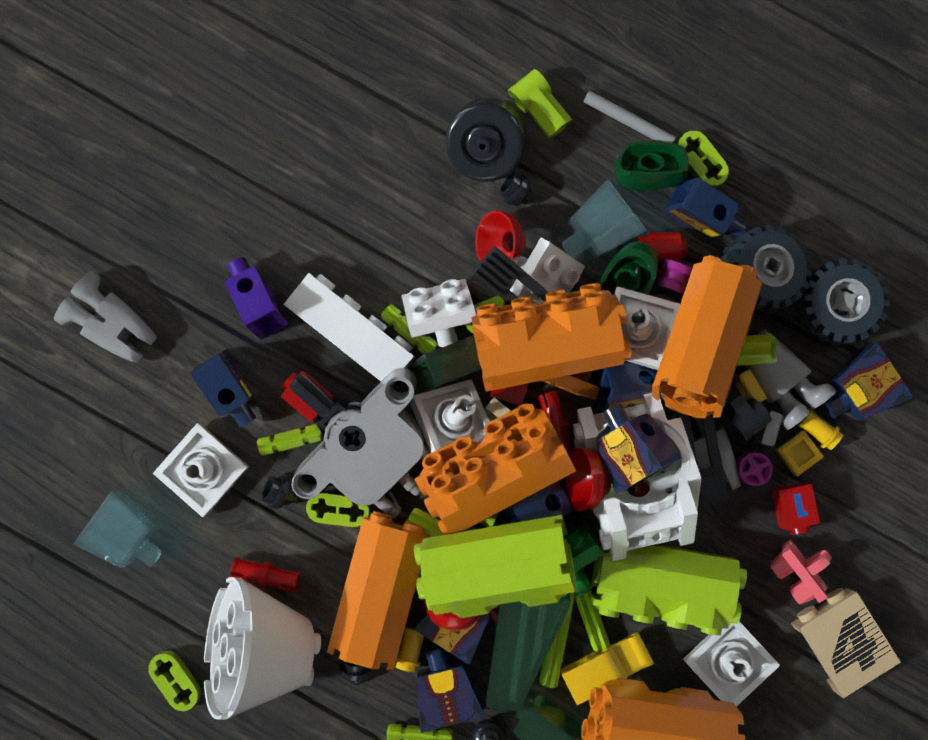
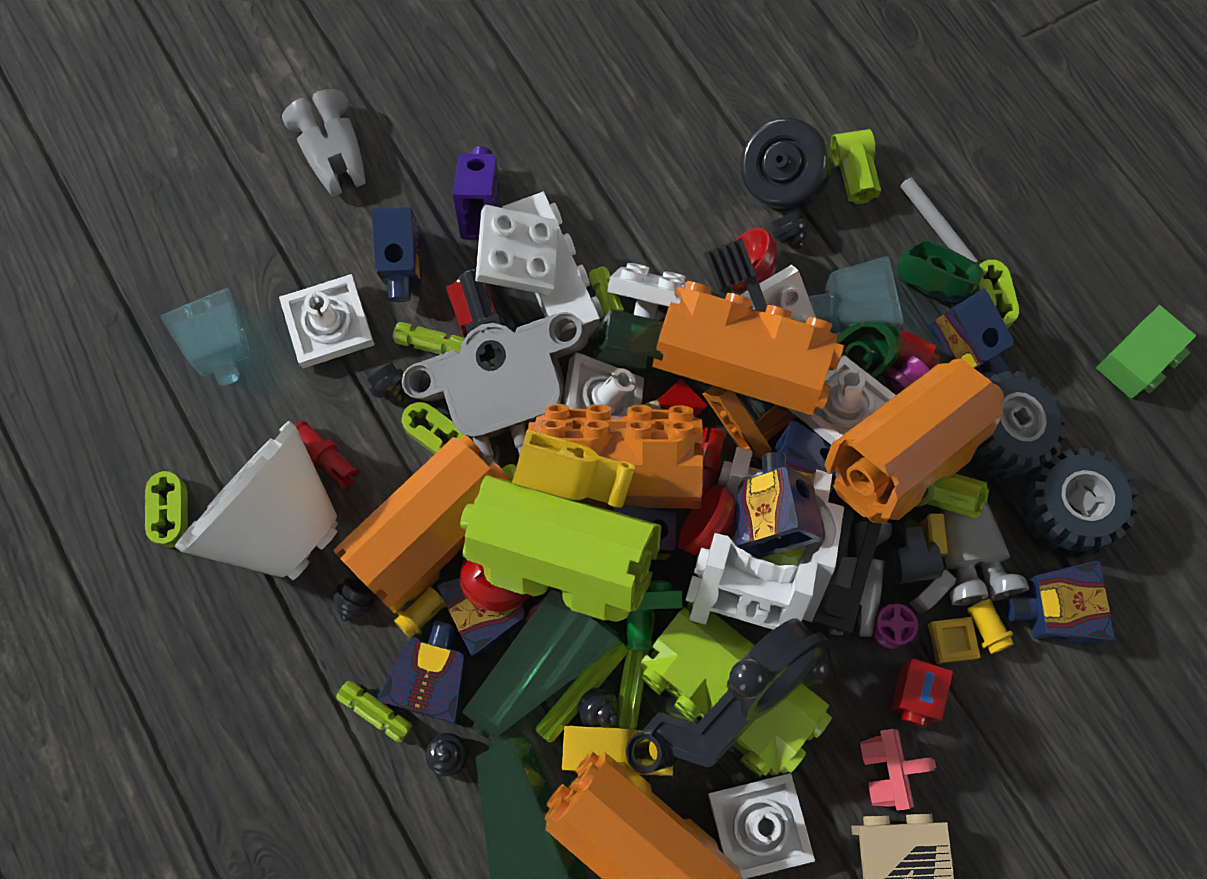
camera: 30 degrees right, 15 degrees down
none -> white plate [475,204,559,295]
none -> yellow piece [512,430,635,508]
none -> black plate [577,688,619,728]
none -> black piece [626,618,830,774]
none -> bright green brick [1096,305,1196,399]

